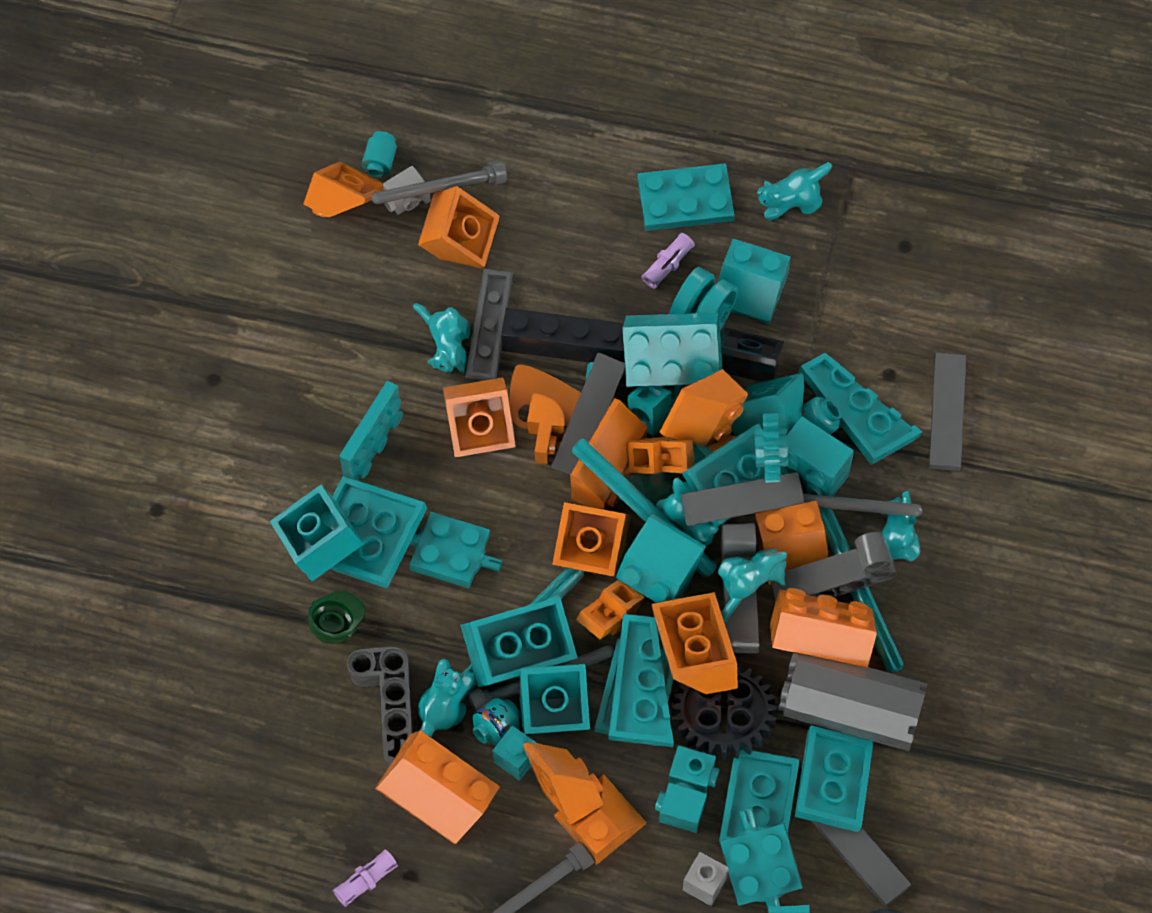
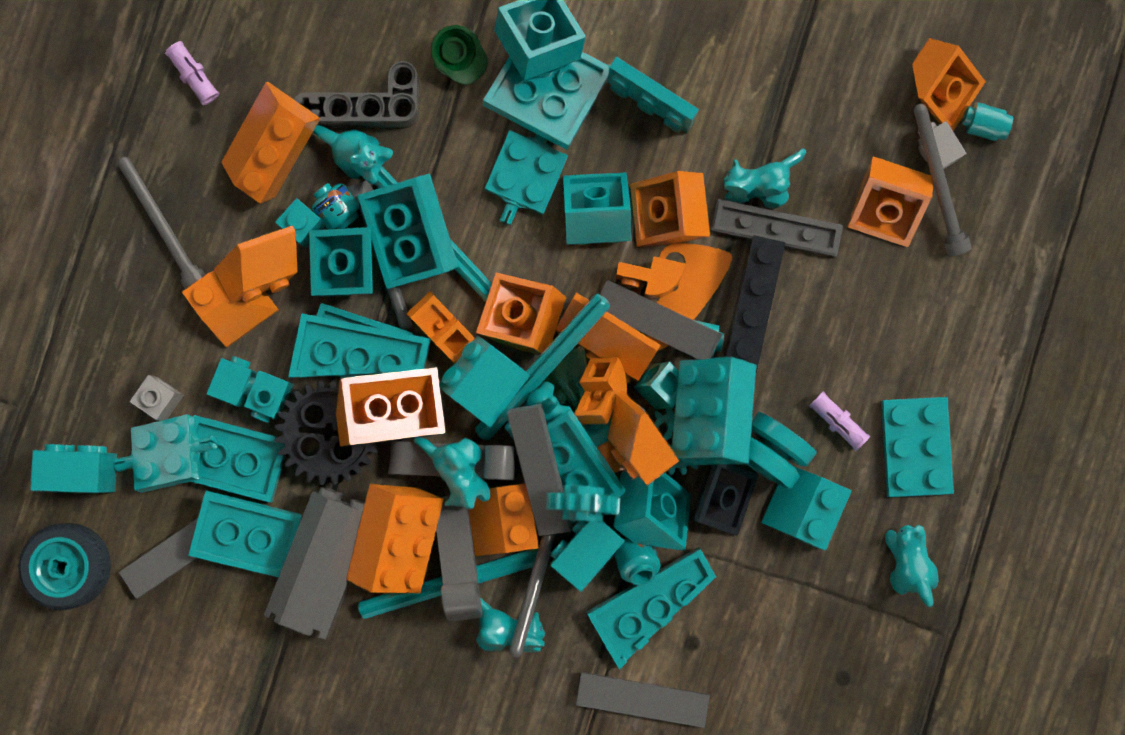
camera: 95 degrees right, 20 degrees up
none -> teal slope [563,172,631,245]

